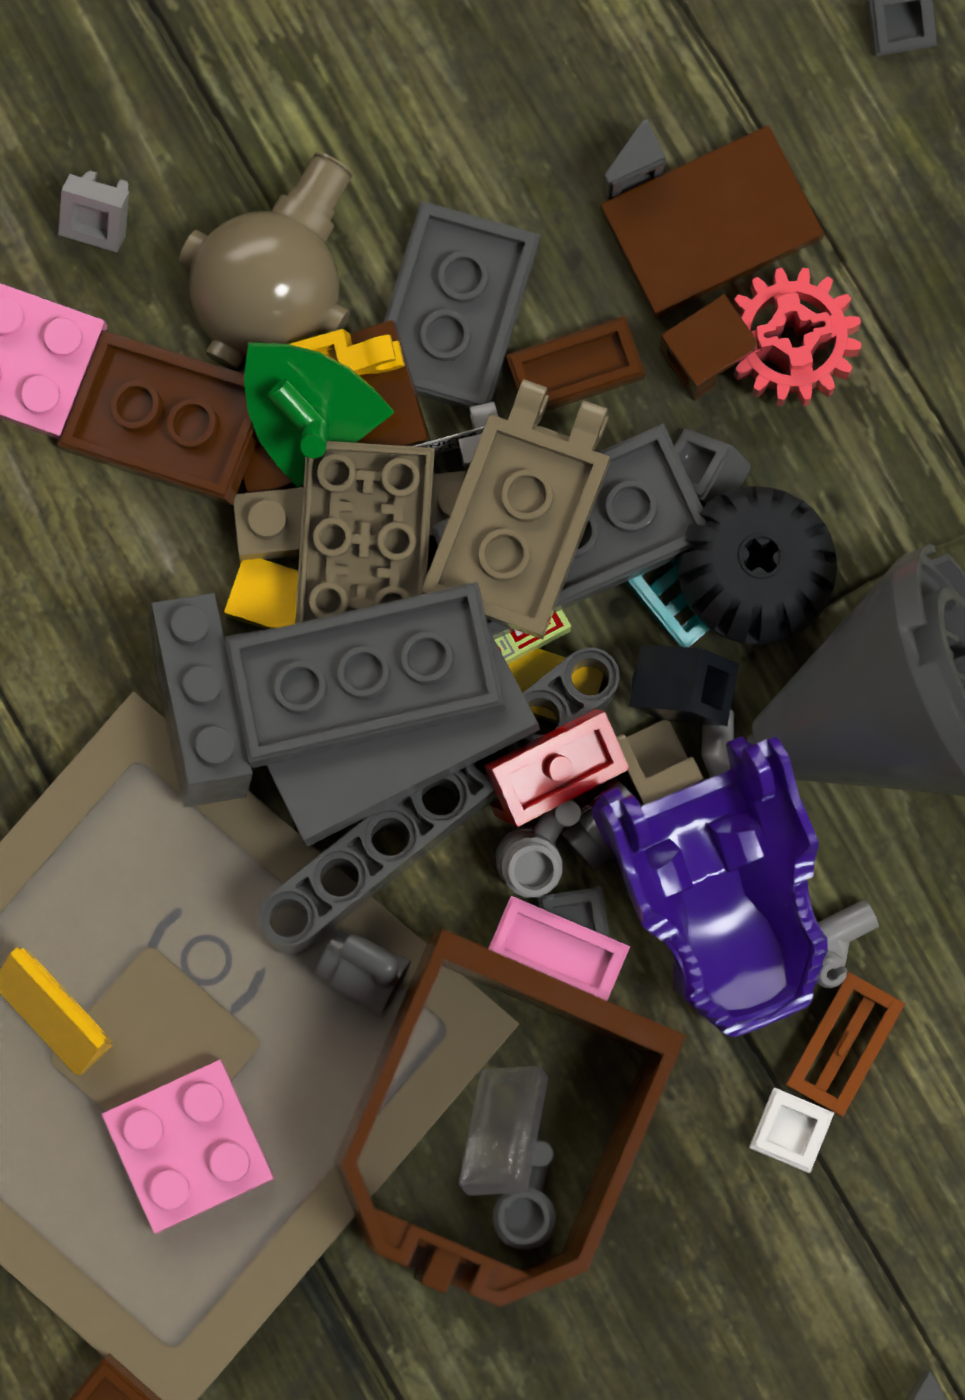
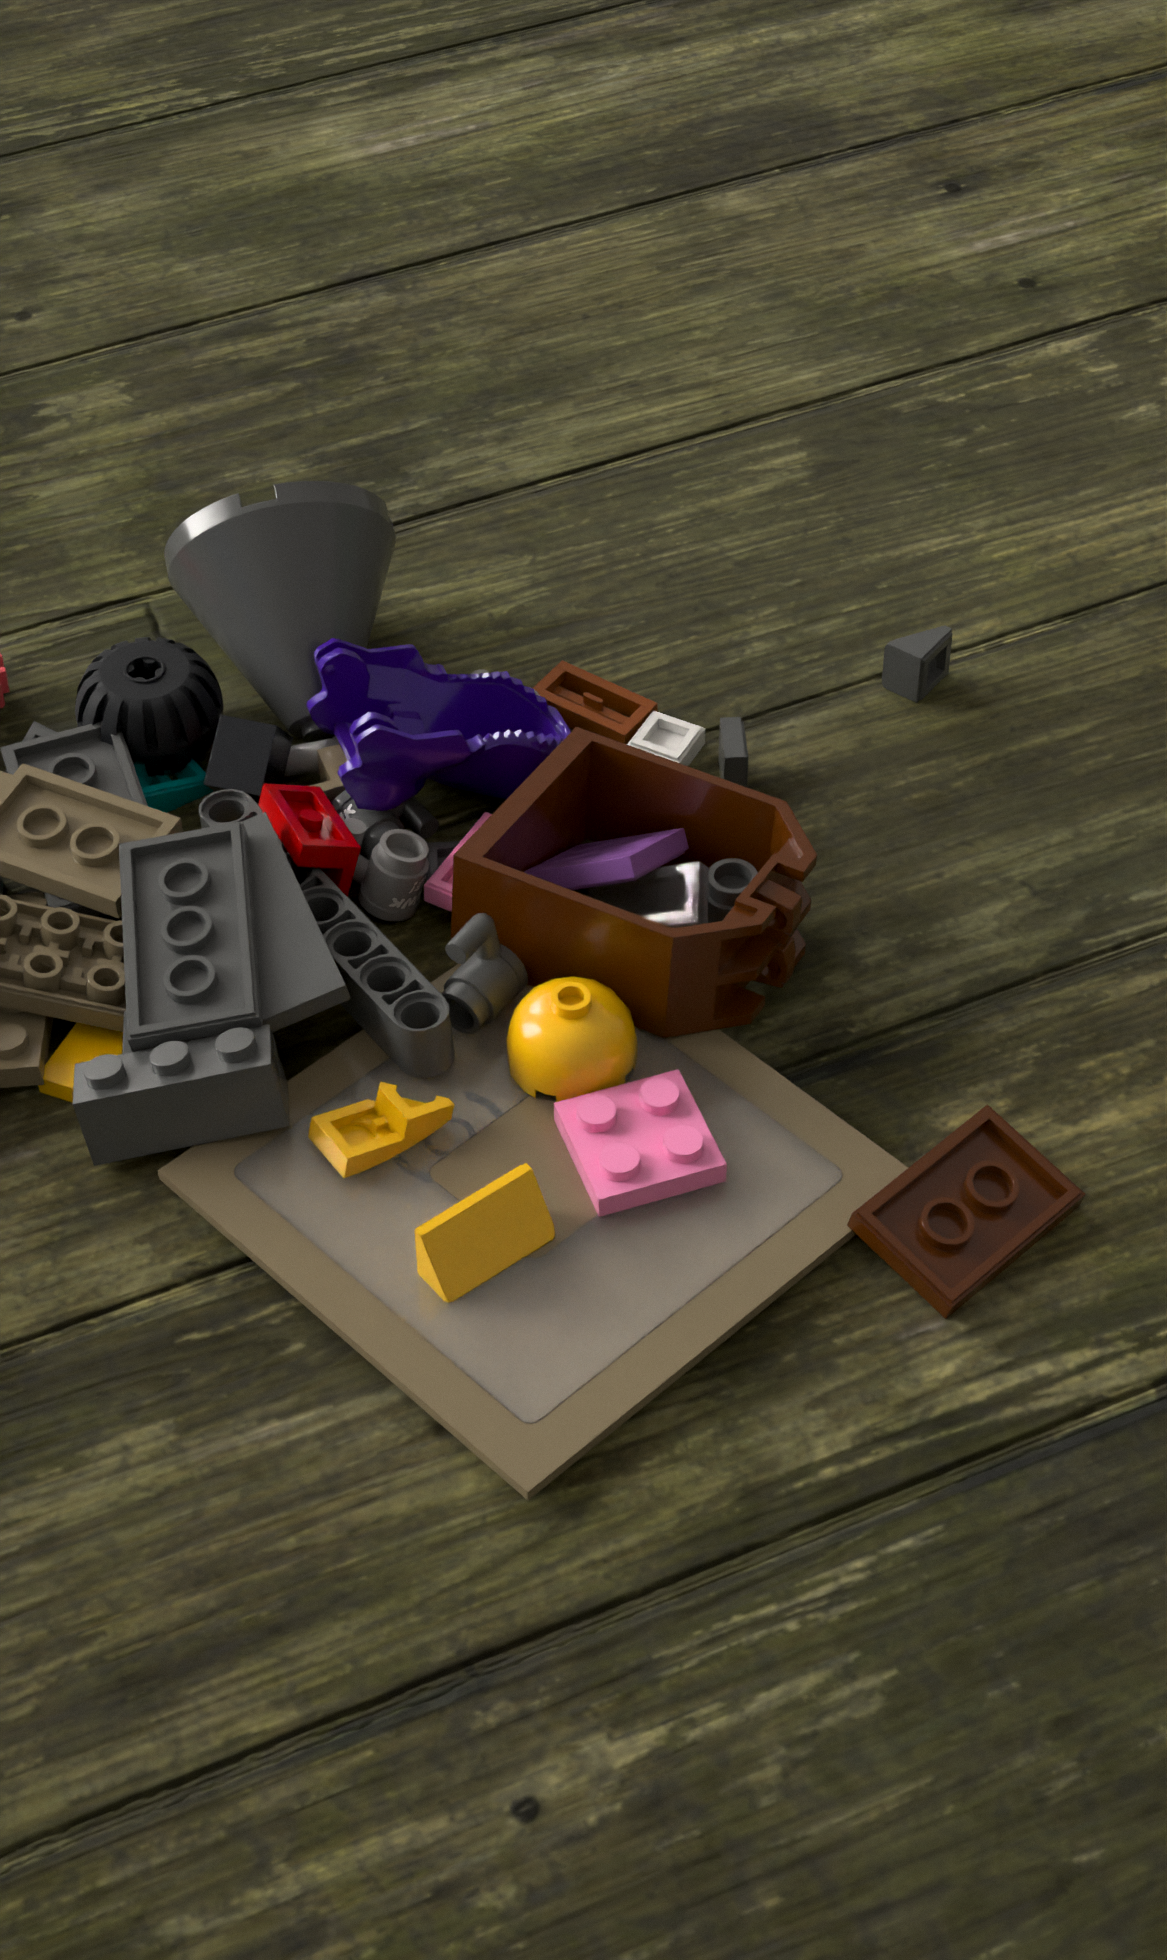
camera: 90 degrees left, 35 degrees down
none -> yellow slope [308,1081,455,1178]
none -> yellow cylinder [506,976,637,1102]
none -> medium lavender tile [524,828,689,890]
none -> dark grey tile [718,717,748,787]

